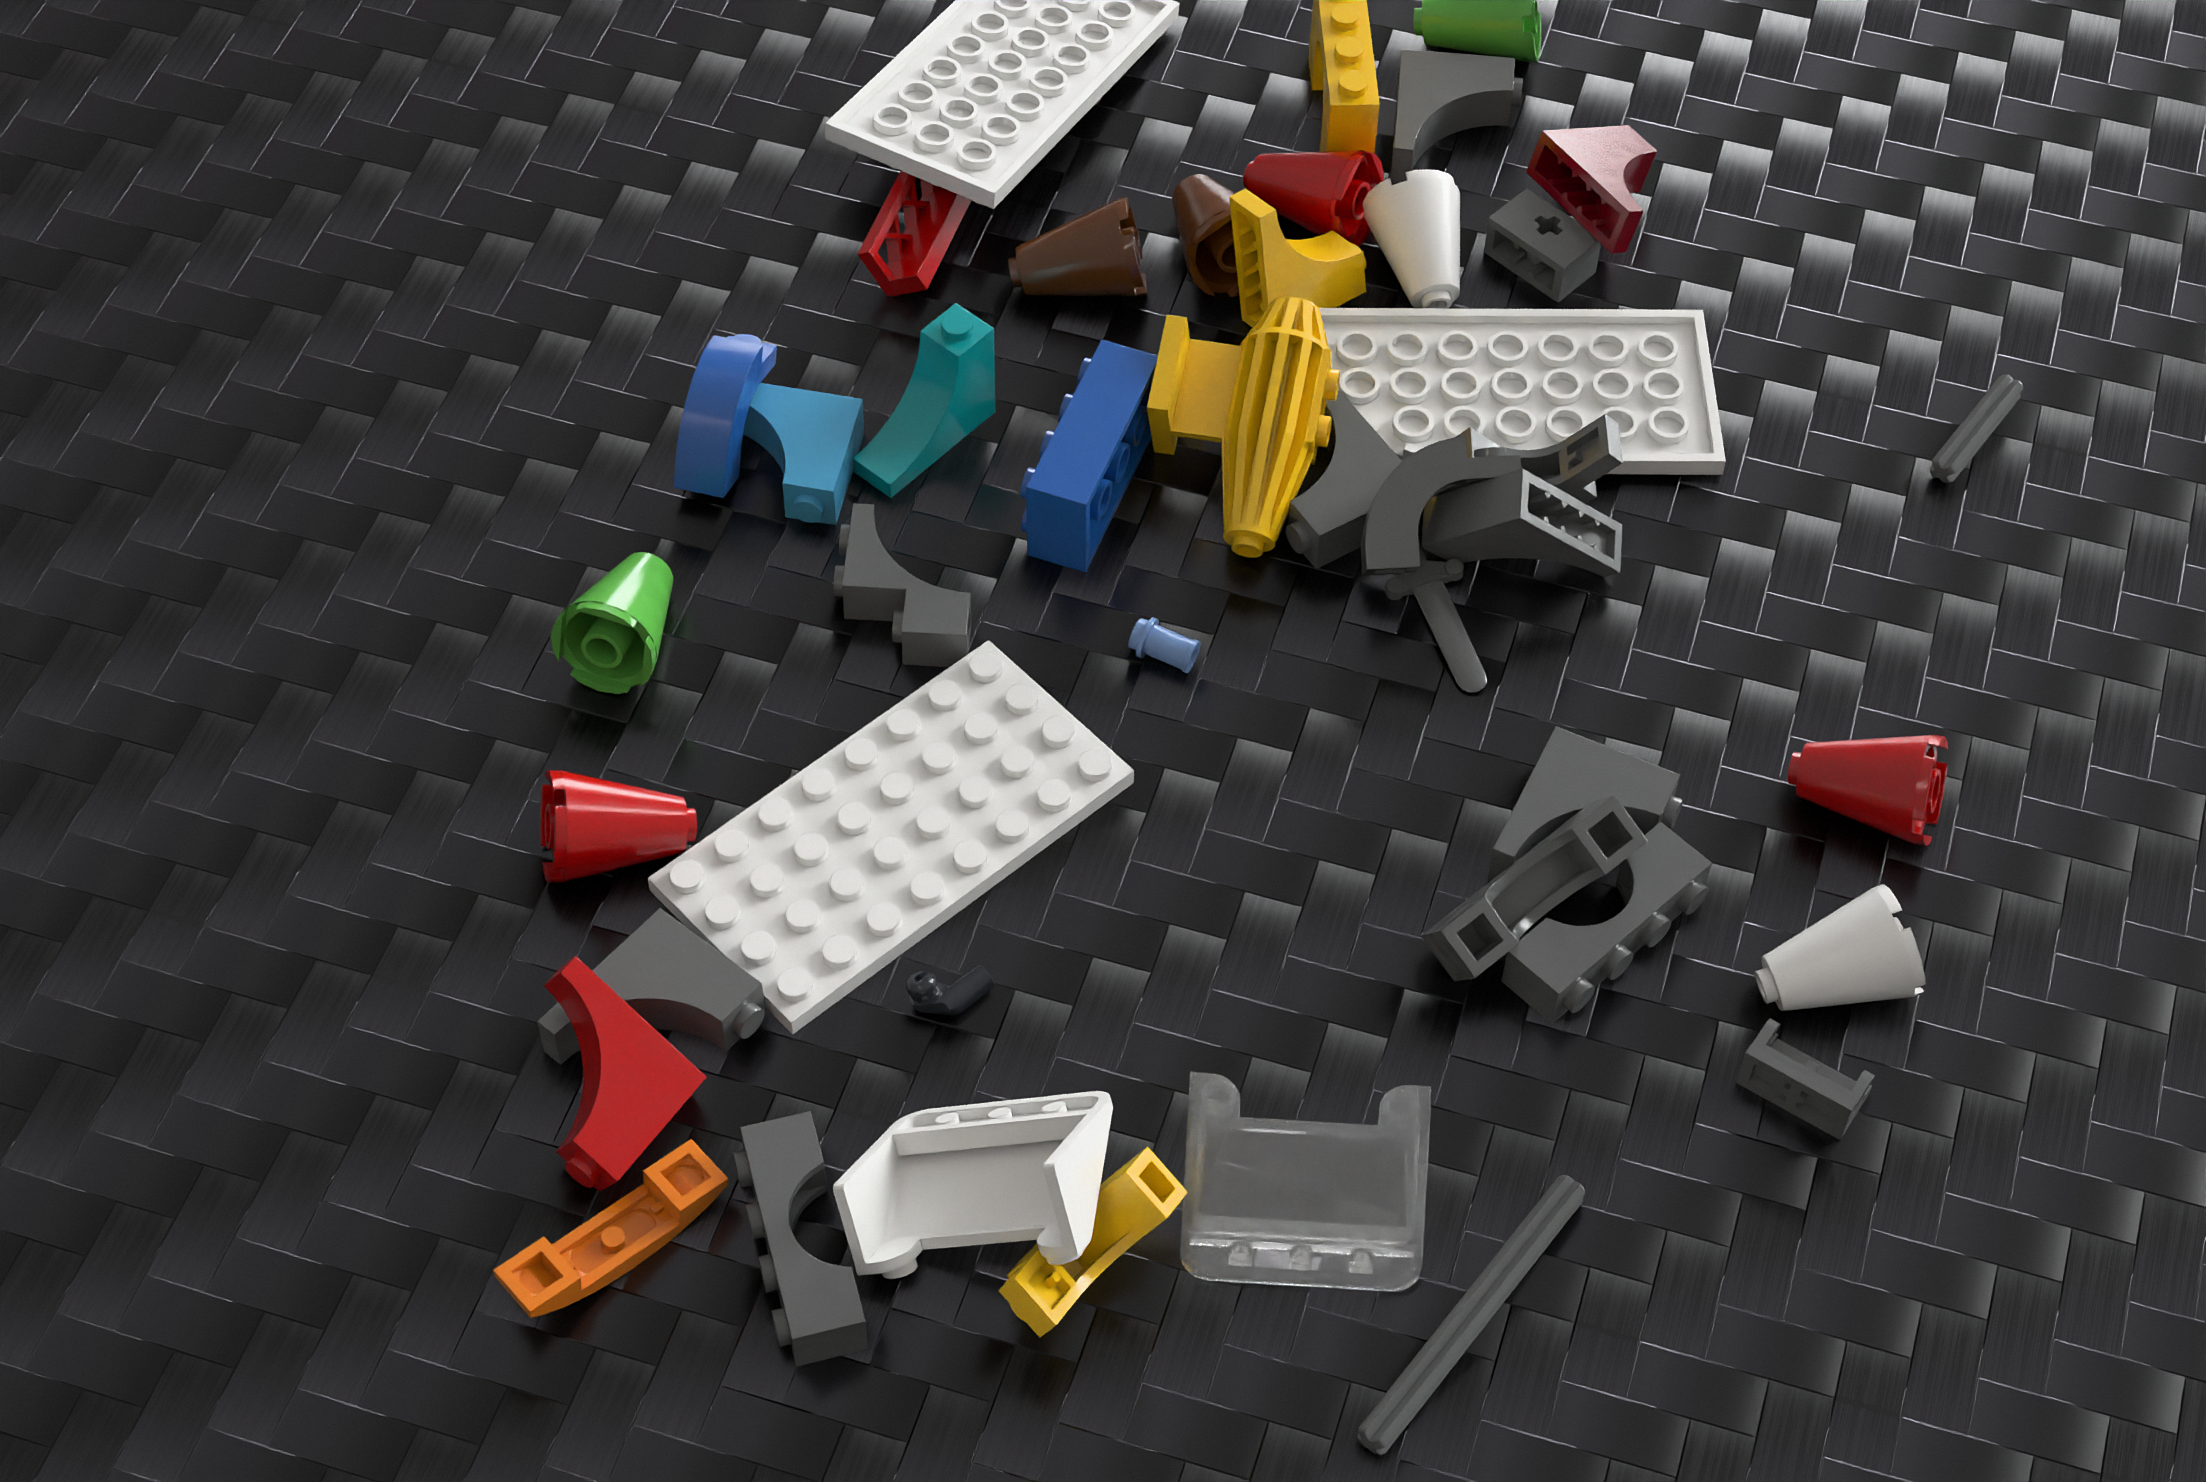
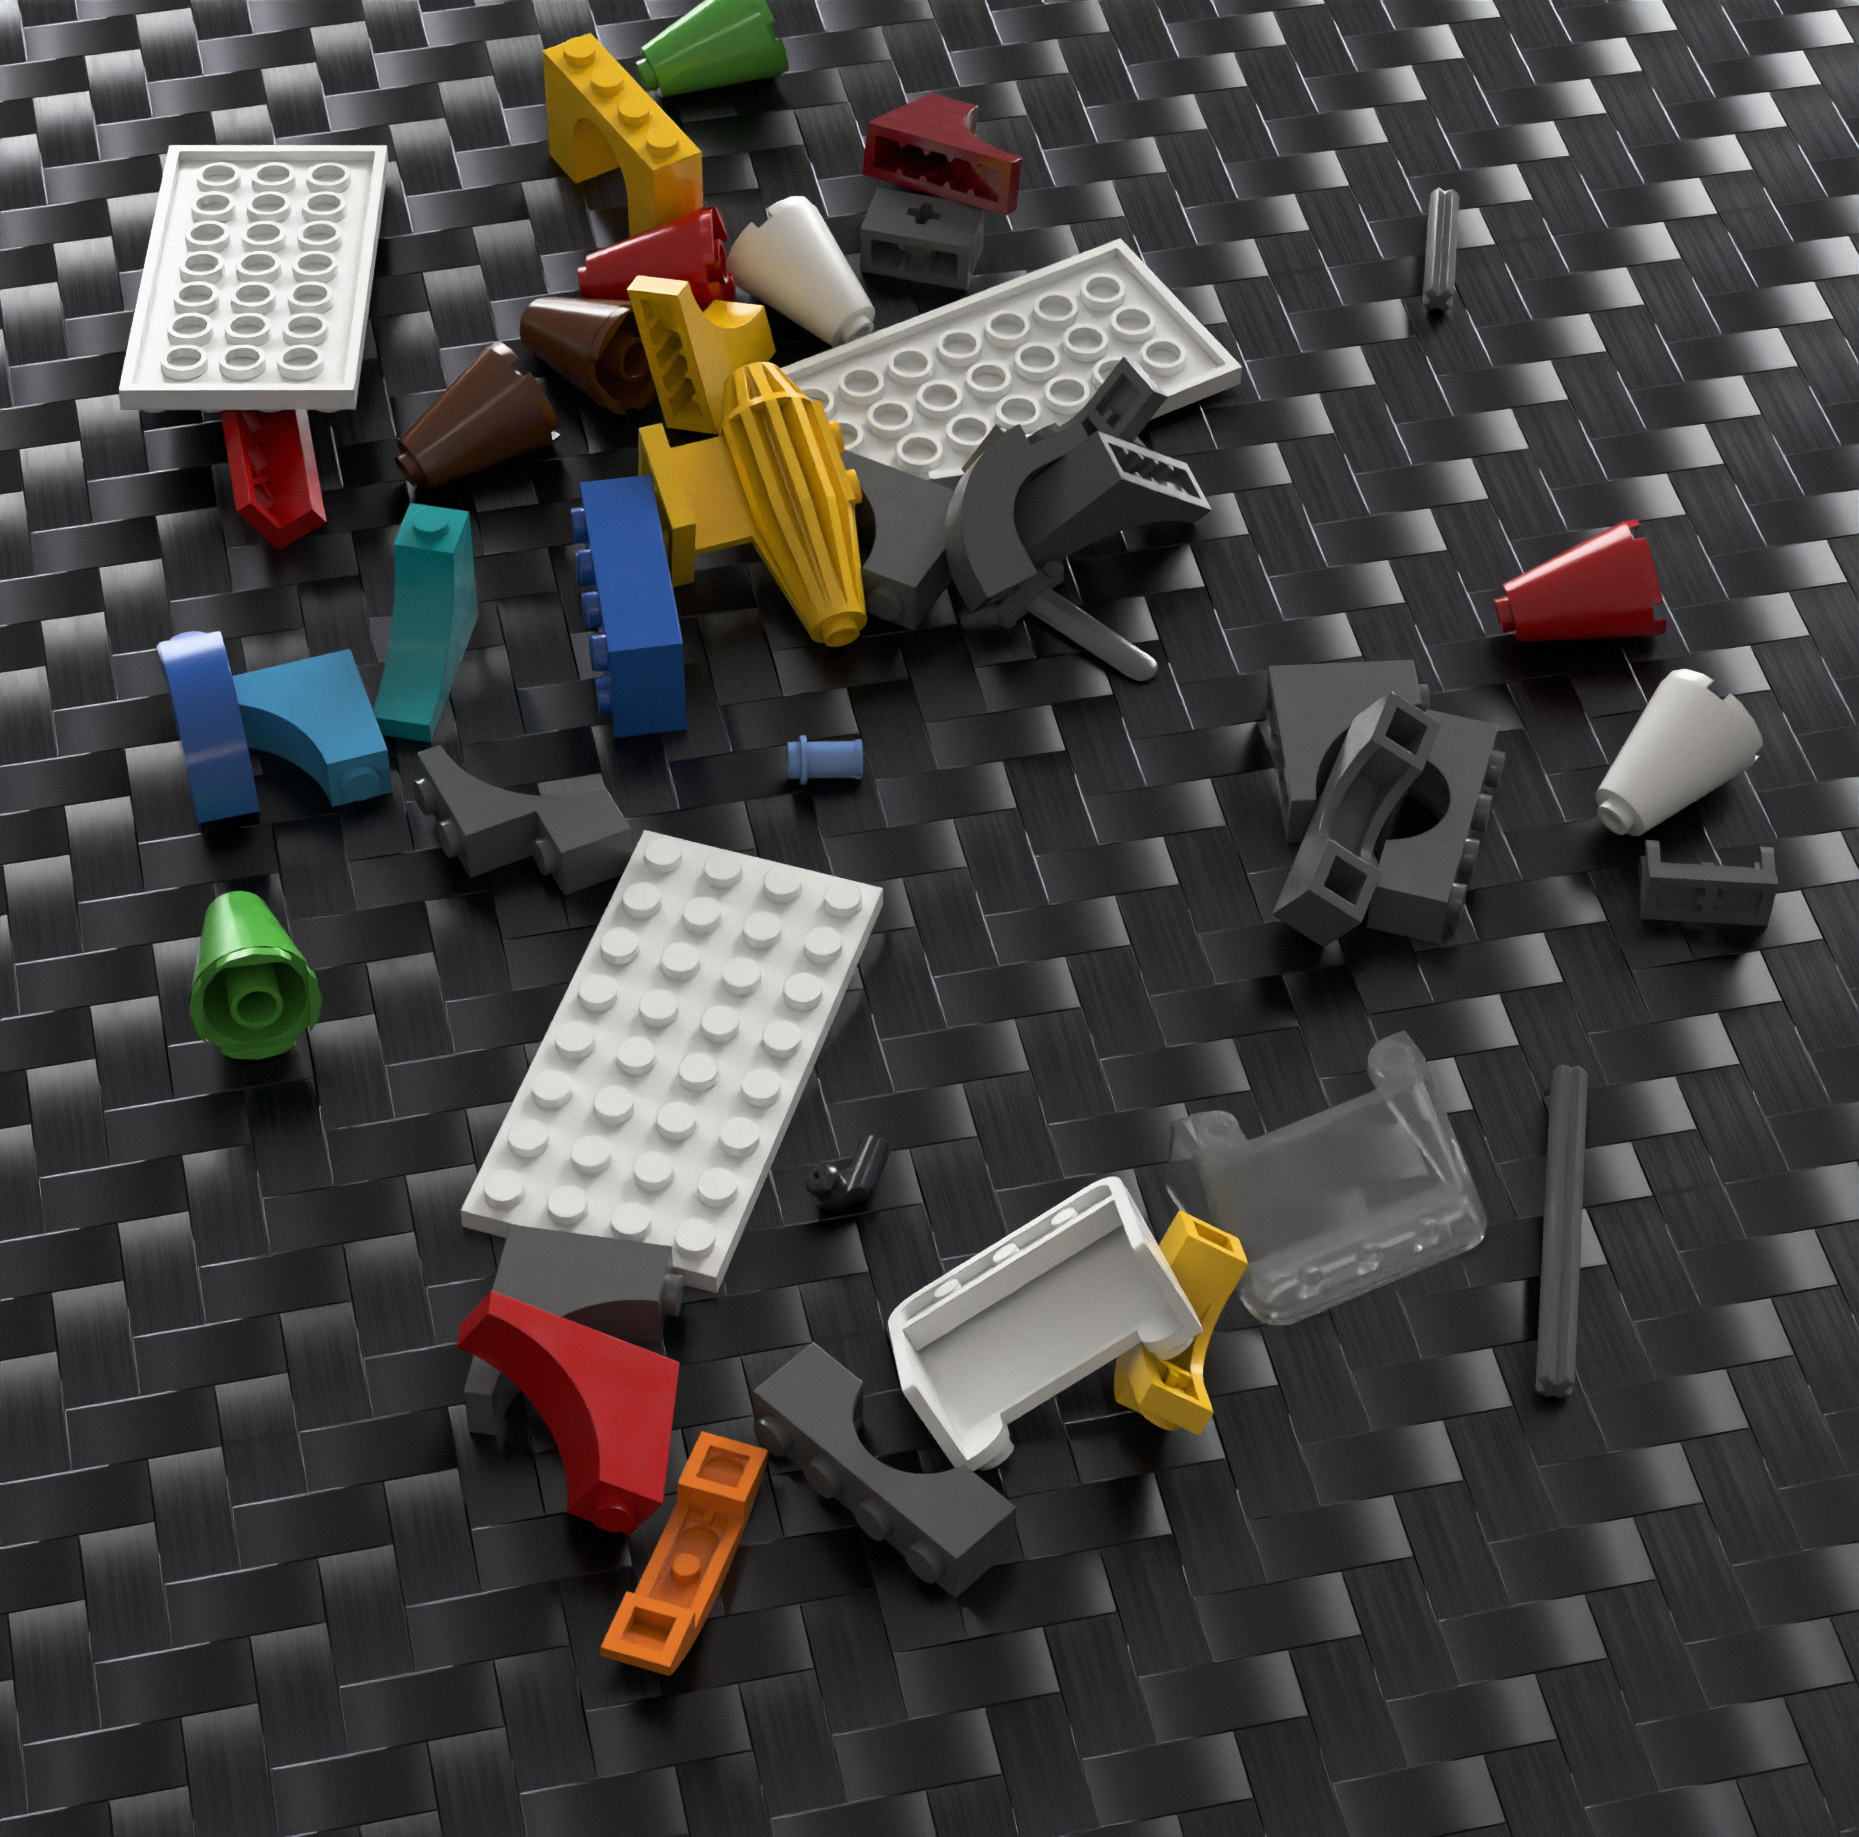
camera: 30 degrees left, 5 degrees down
red cone [540,770,697,883] -> none
dark grey arch [1390,49,1523,184] -> none

